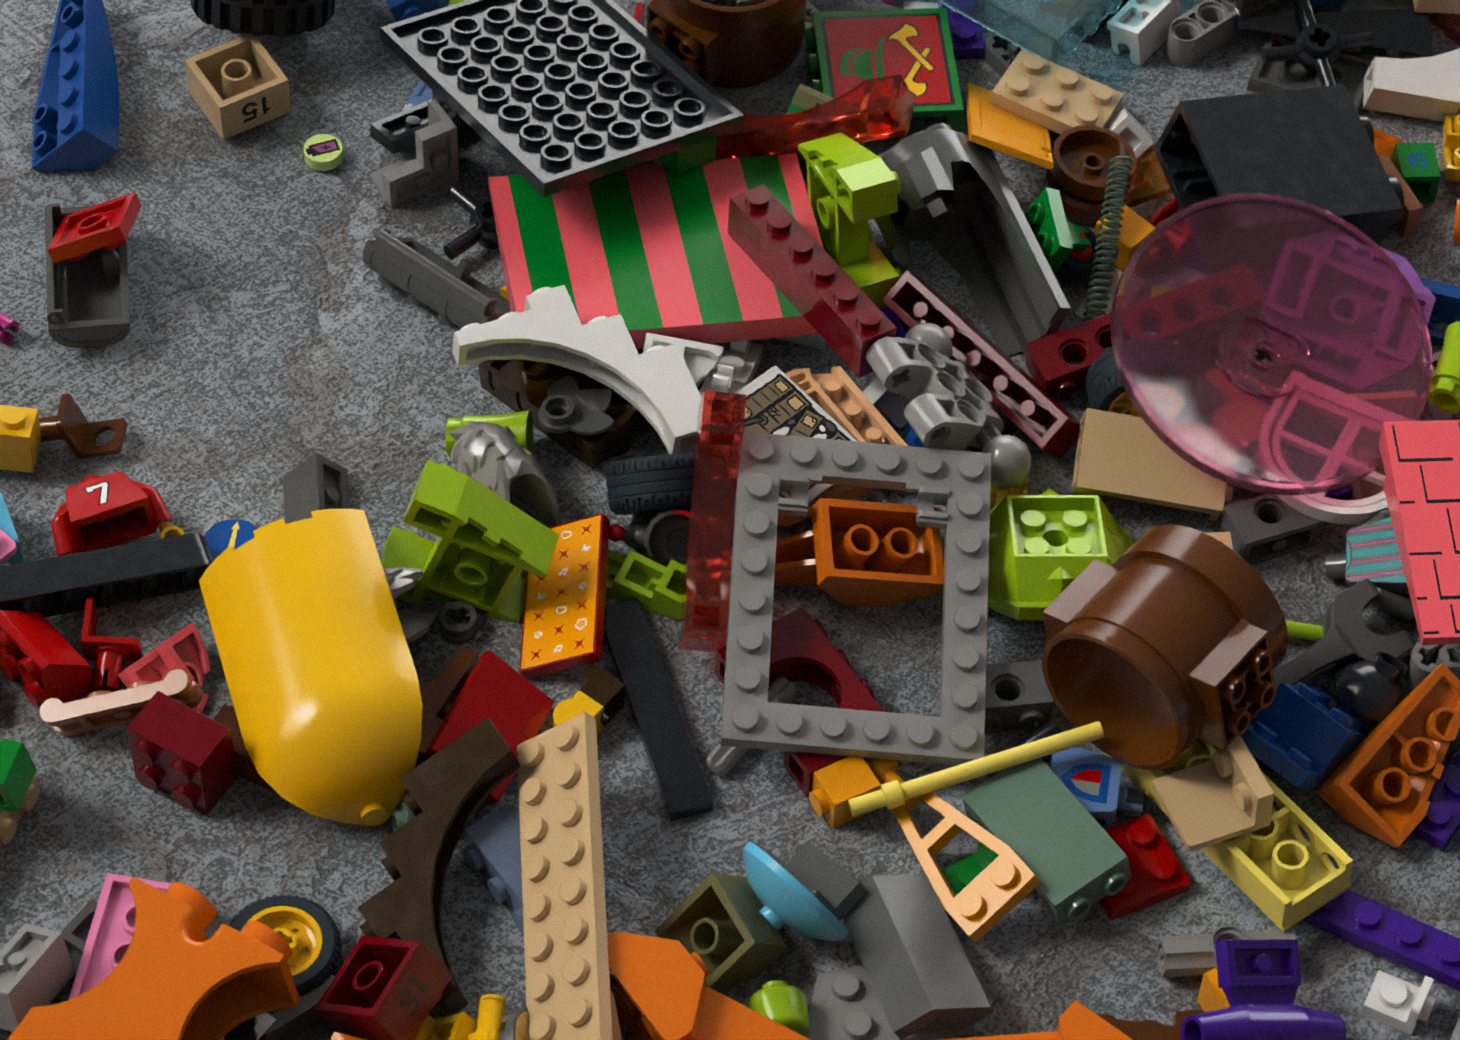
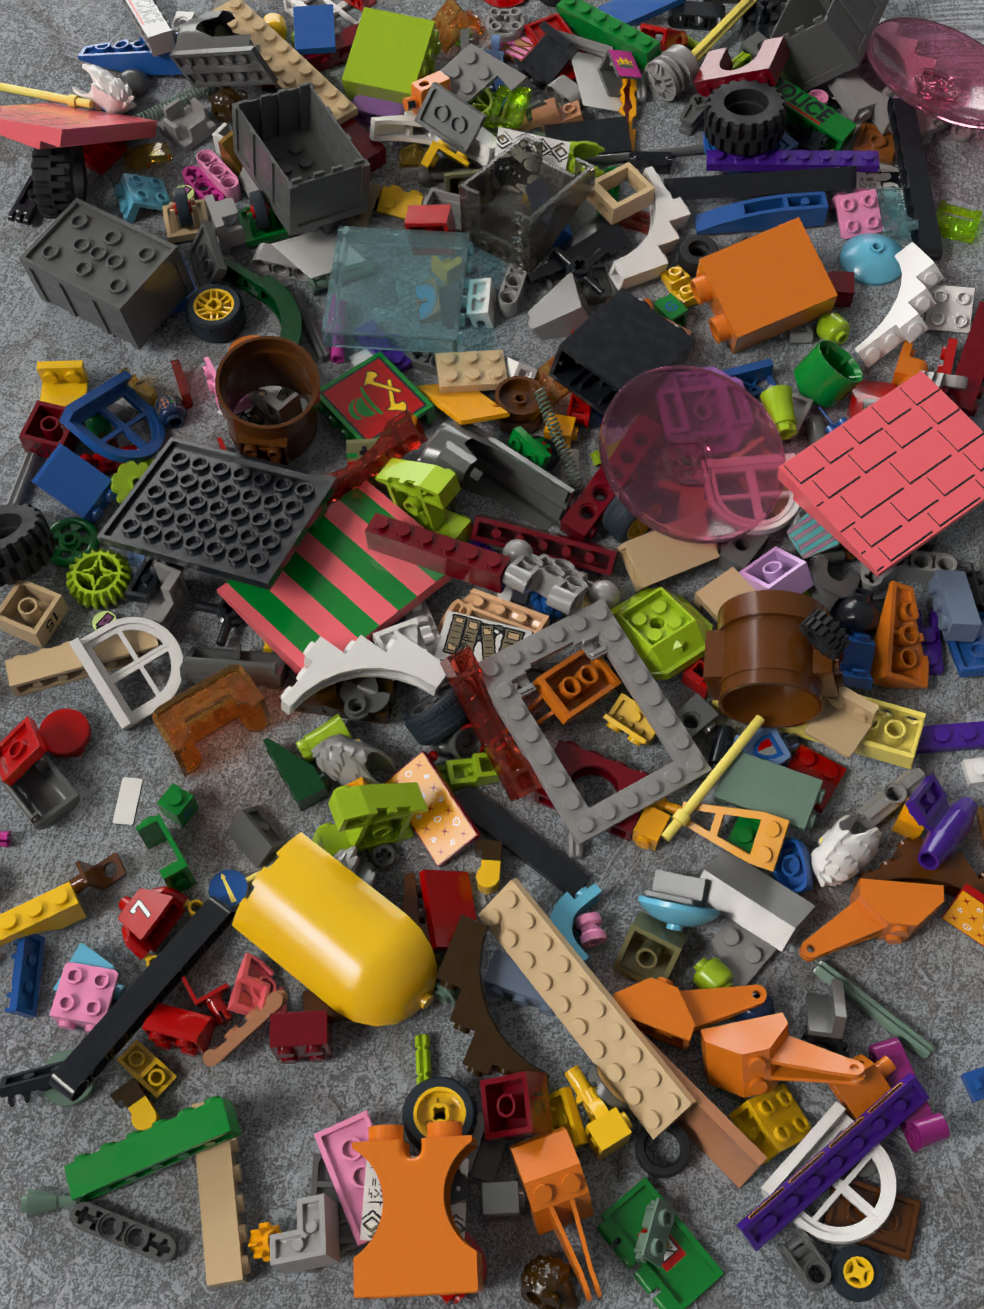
camera: 30 degrees left, 10 degrees up
none -> tan brick [5,630,163,697]
none -> red tile [39,708,91,758]
none -> green plate [49,517,99,567]
none -> lime gear [66,547,133,611]
none -> white window [69,617,183,731]
none -> white sticker [113,777,143,825]
none -> green panel [135,814,197,892]
none -> clear orange windscreen [152,664,273,777]
none -> green brick [157,783,199,827]
none -> dark green slope [263,738,329,811]
none -> lime axle [415,1034,432,1084]
none -> light grey slope [528,273,593,341]
none -> medium azure arch [550,883,602,965]
none -> bright pink wheel [574,912,607,948]
none -> yellow bracket [603,693,656,747]
none -> lavender brick [739,546,814,594]
none -> blue piece [772,838,814,895]
none -> black tyre [799,609,851,660]
none -> white head [811,815,882,887]

